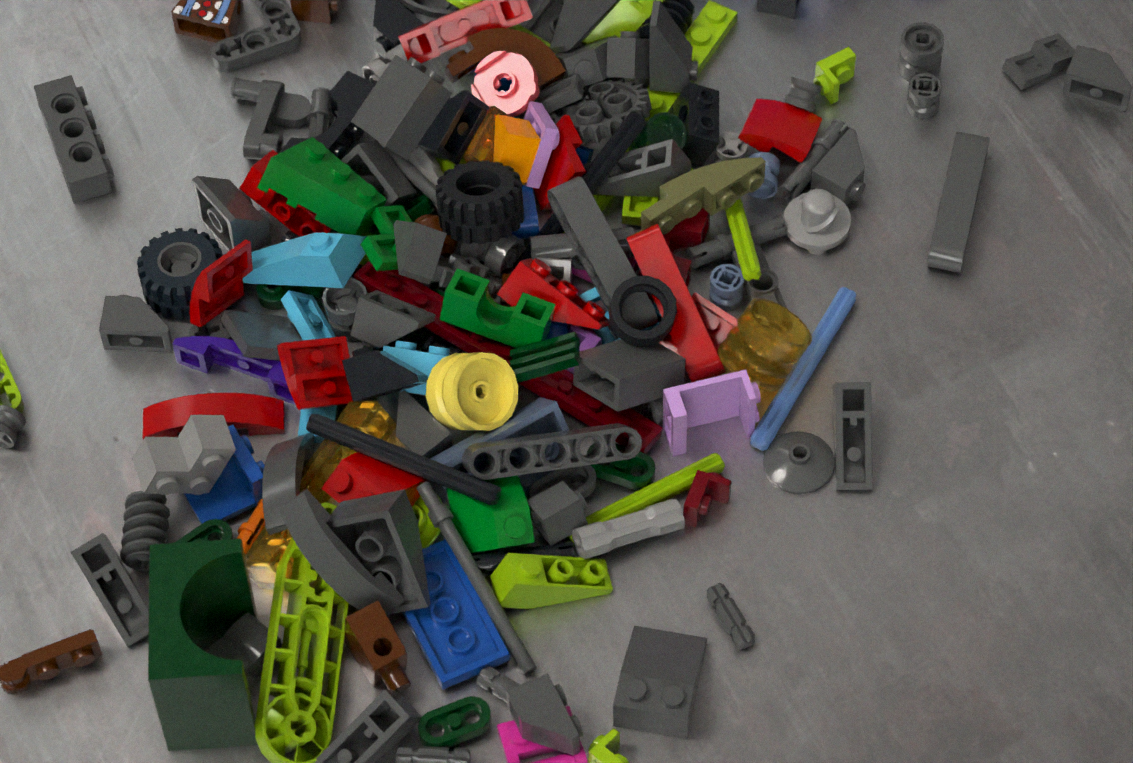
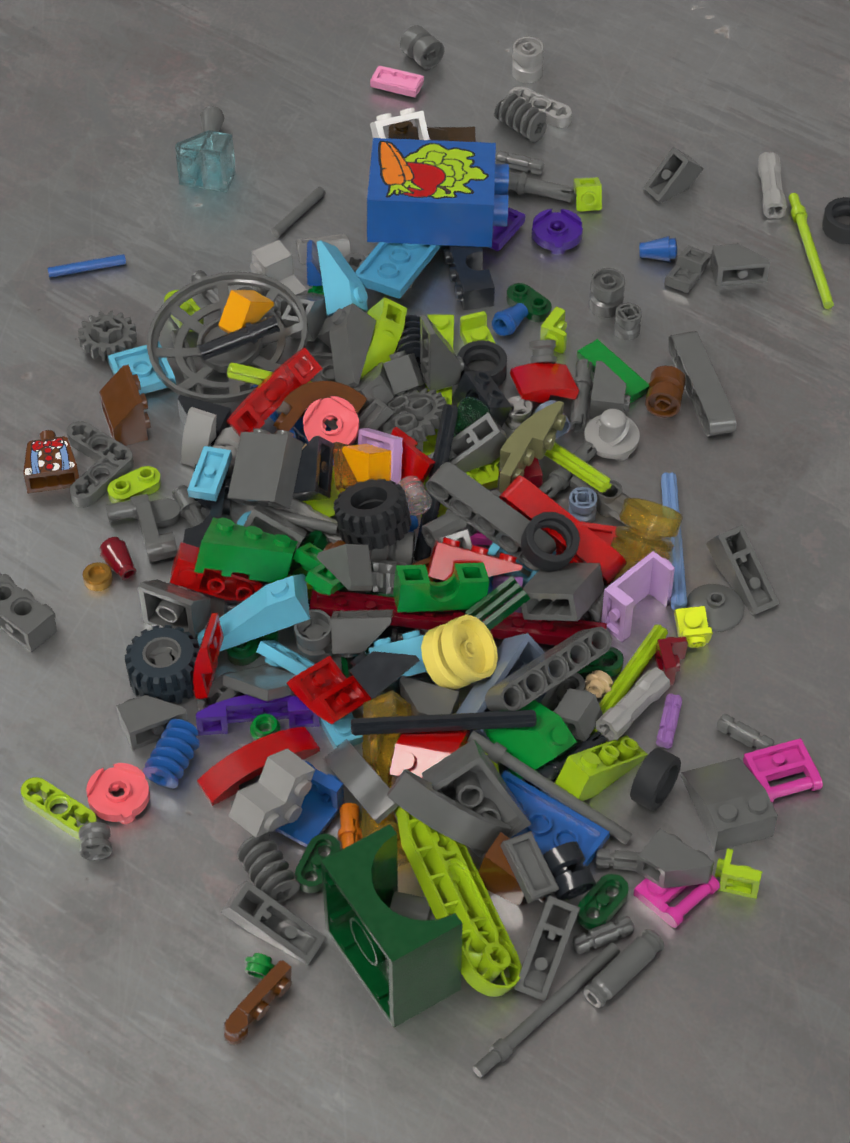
camera: 30 degrees left, 5 degrees down
none -> pearl gold tile [83,562,113,591]
none -> coral plate [86,763,150,824]
none -> dark red cone [99,537,137,580]
none -> lime plate [107,466,161,504]
none -> blue piece [143,719,200,789]
none -> light grey slope [181,407,216,467]
none -> medium azure plate [187,446,232,501]
none -> green plate [244,953,275,979]
none -> green plate [250,714,281,740]
none -> clear wheel [398,476,432,516]
none -> black tyre [457,340,507,386]
none -> lime bracket [460,311,495,345]
none -> blue cone [492,303,528,336]
none -> dark grey tile [500,831,559,903]
none -> dark green plate [506,283,552,323]
none -> black wheel [543,841,596,901]
none -> green tile [577,339,649,403]
none -> tan plate [585,670,613,698]
none -> black tyre [630,748,681,811]
none -> blue cone [639,236,677,262]
none -> reddish brown wheel [645,365,686,418]
none -> medium lavender axle [656,693,683,749]
none -> neon yellow bracket [674,606,713,648]
none -> dark pink plate [743,738,823,803]

